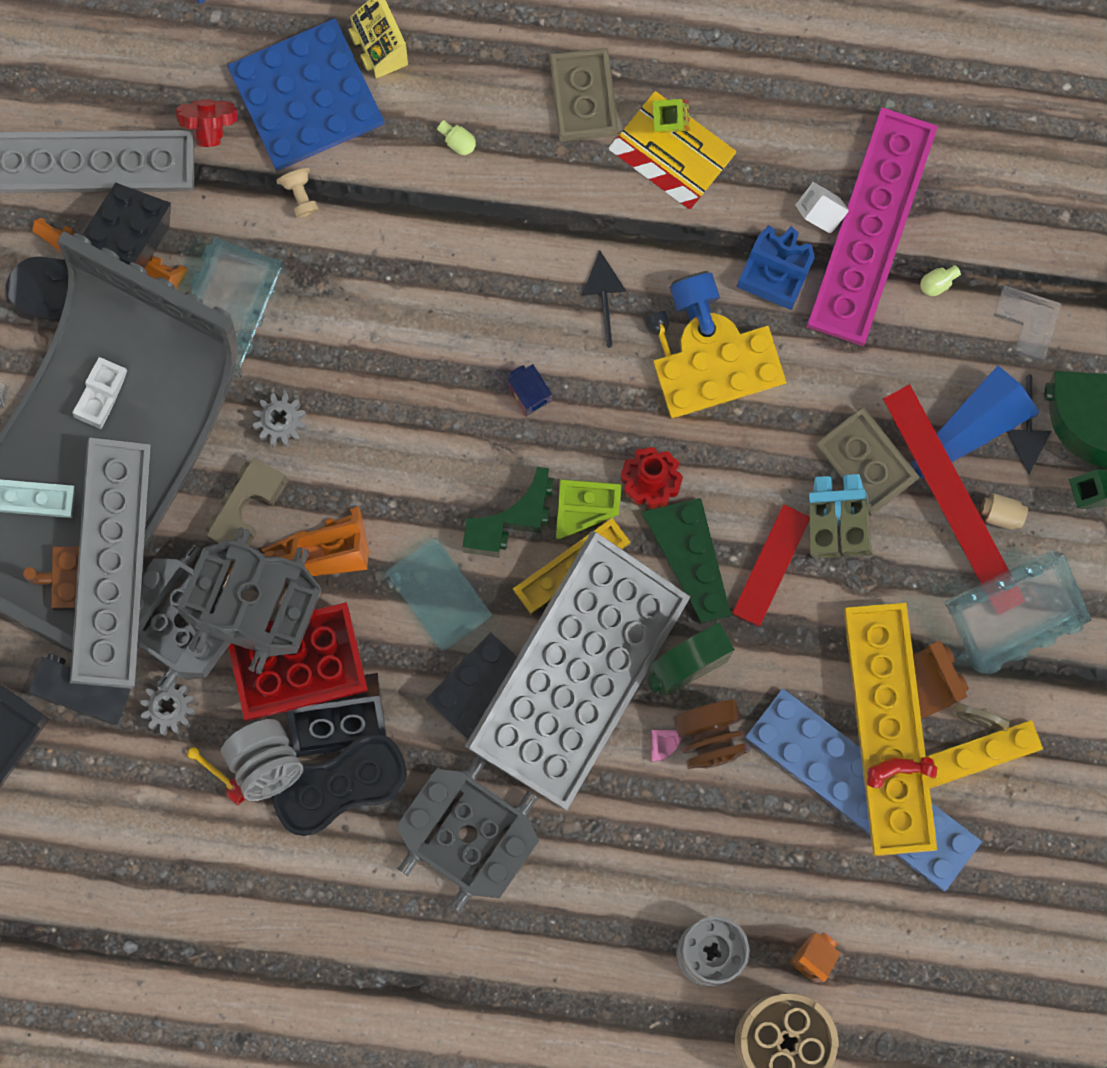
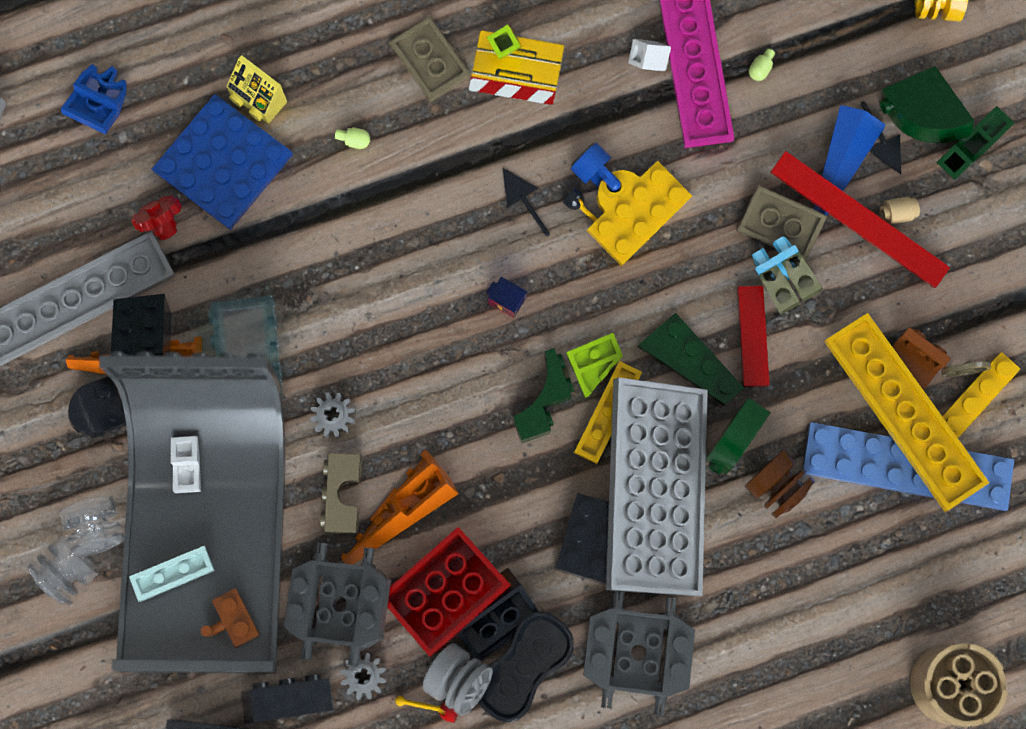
camera: 25 degrees left, 0 degrees up
light grey plate [69,437,151,688] -> none
dark grey piece [178,527,321,674] -> none
tan piece [276,168,319,218] -> none
clear light blue piece [386,537,493,652] -> none
red plant [620,447,683,509] -> none
bright pink tile [651,730,682,762] -> none
light grey wheel [676,916,750,987] -> none
blue plate [736,225,815,310] -> none
orange slope [789,932,840,983] -> none
red arm [867,757,938,788] -> none
window [943,550,1092,674] -> none
clear plate [994,285,1062,362] -> none

